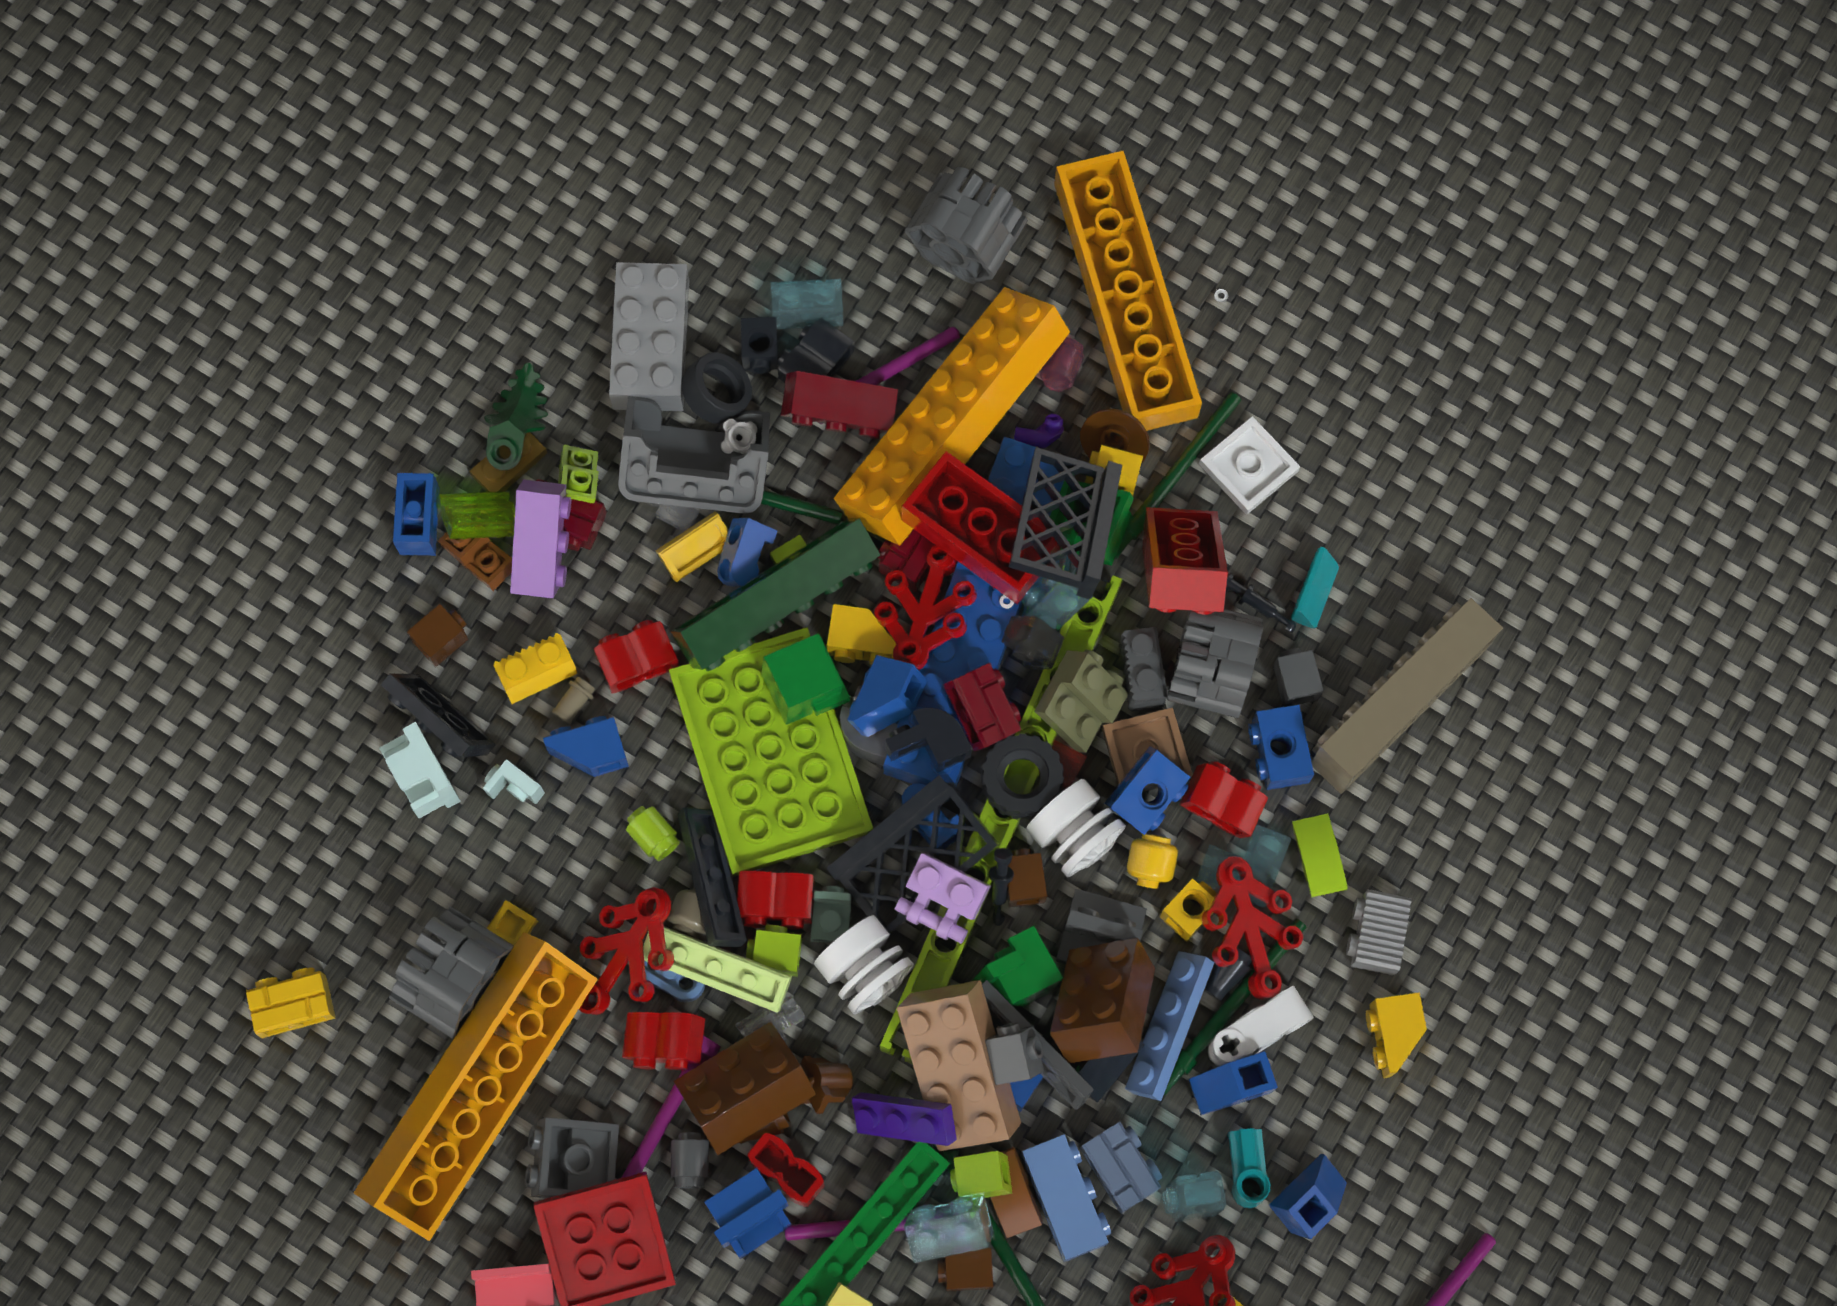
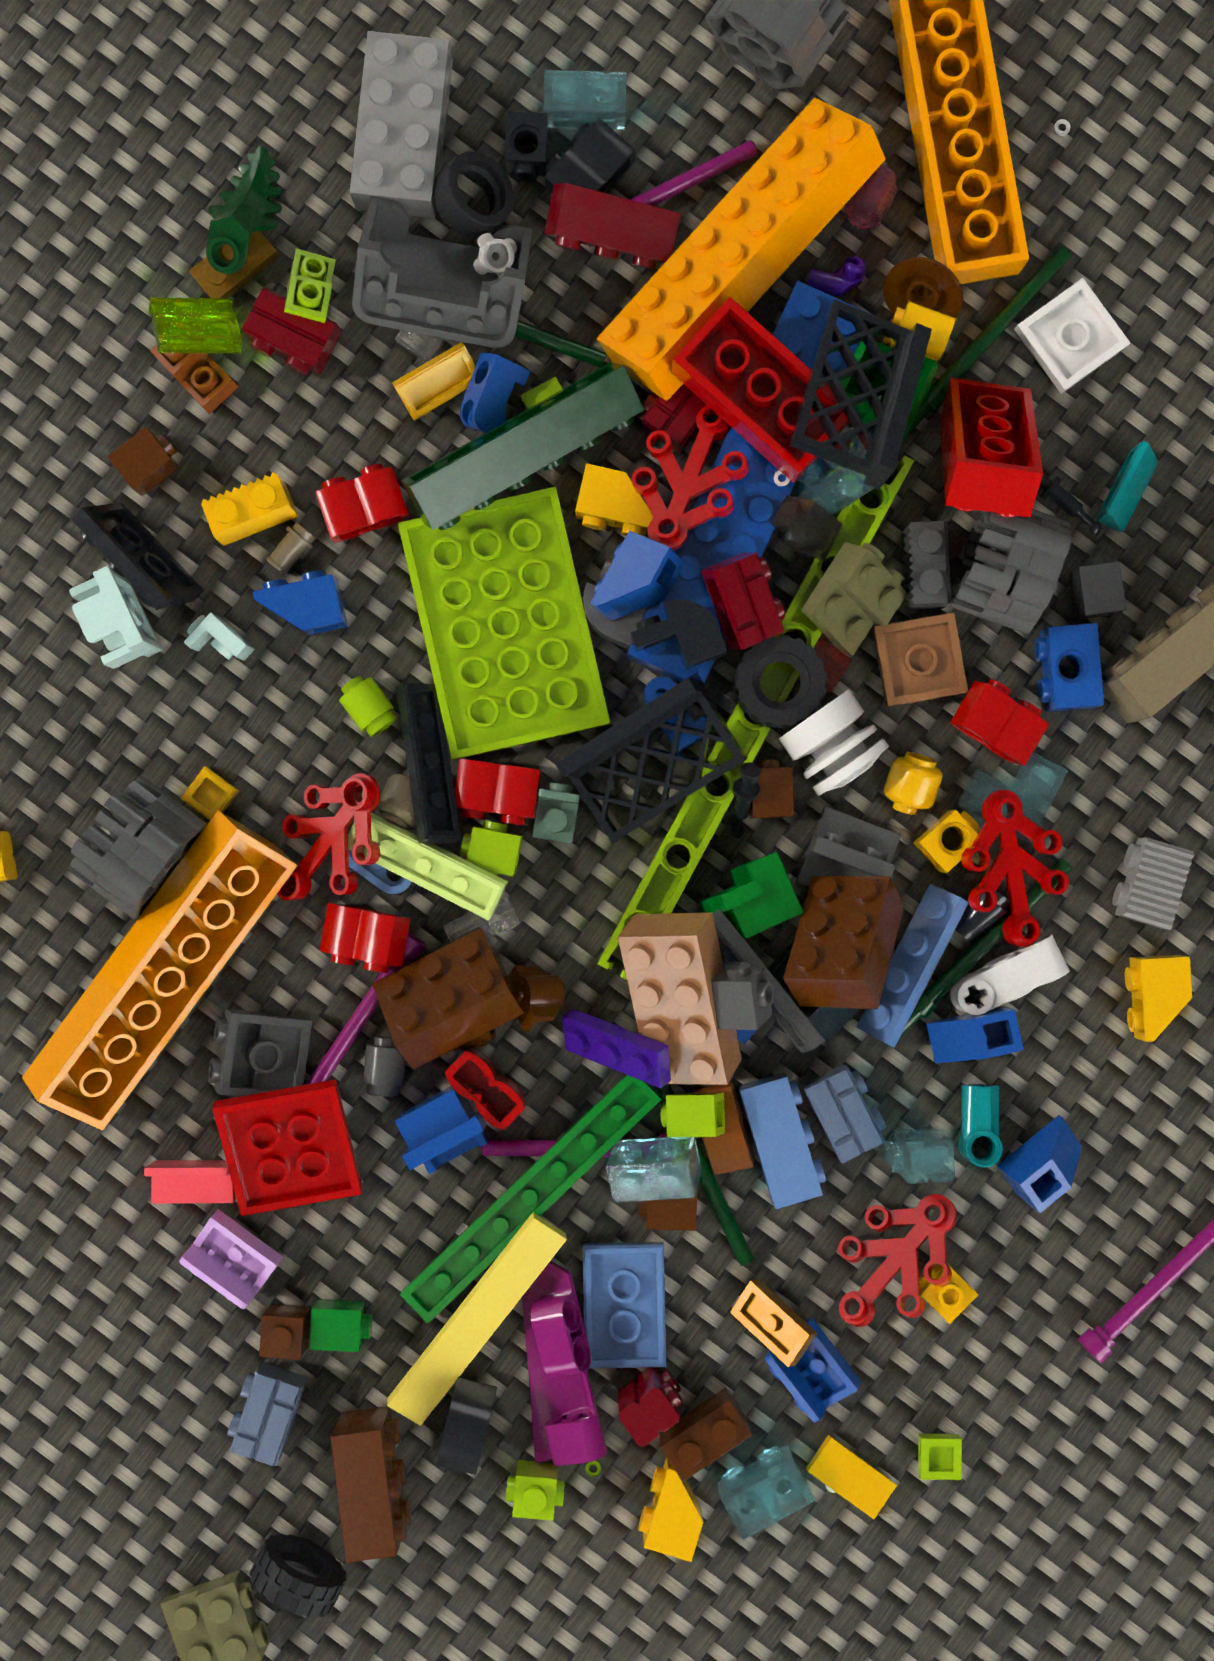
camera: 10 degrees right, 15 degrees up
blue brick [393,473,440,556] -> none
medium lavender brick [510,479,571,598] -> none
green plate [761,634,850,725] -> none
white wheel [814,915,915,1014] -> none
lavender plate [895,853,990,944] -> none
blue brick [1104,746,1191,835] -> none
lime slope [1292,813,1348,898] -> none

